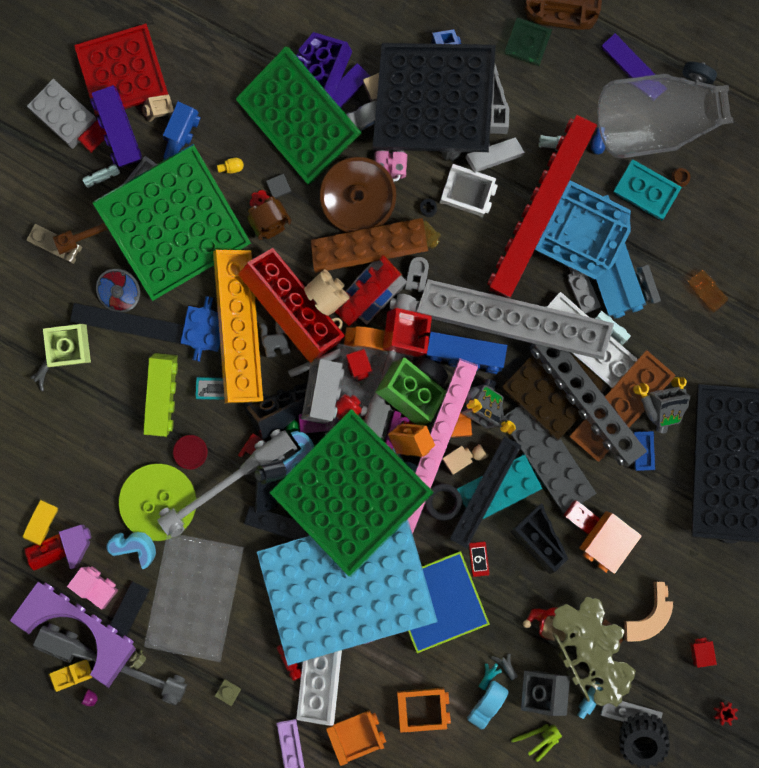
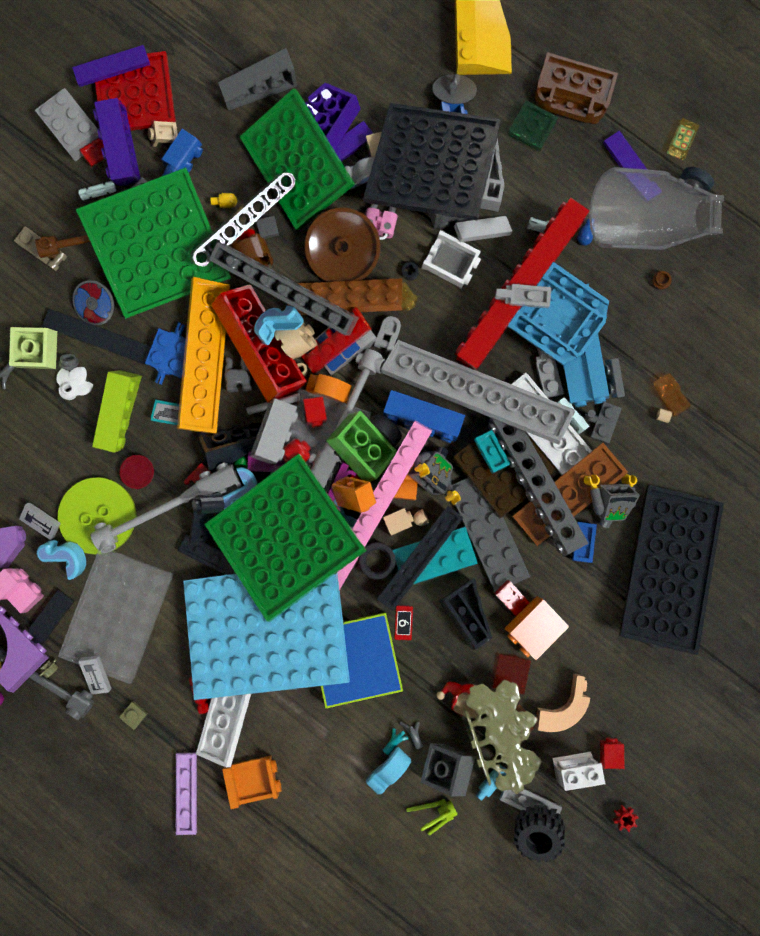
camera: 10 degrees right, 0 degrees up
red piece [383,308,432,357] -> none
orange window [397,688,451,733] -> none
teal plate [613,159,682,221] -> none
none -> light grey tile [19,503,61,540]
none -> white plate [56,367,93,400]
none -> dark grey plate [59,354,79,370]
none -> dark purple tile [72,45,150,87]
none -> light grey tile [78,655,112,694]
none -> beam [190,172,295,266]
none -> dark grey brick [209,242,359,335]
none -> dark grey wedge [218,48,297,111]
none -> medium azure animal [254,306,303,345]
none -> dark grey shield [433,74,477,104]
none -> teal plate [474,430,510,474]
none -> clear red piece [493,654,531,694]
none -> light grey hinge [495,284,551,308]
none -> white window [552,752,605,791]
none -> dark grey plate [584,402,622,444]
none -> tan piece [656,408,672,423]
none -> clear yellow tile [667,118,700,160]

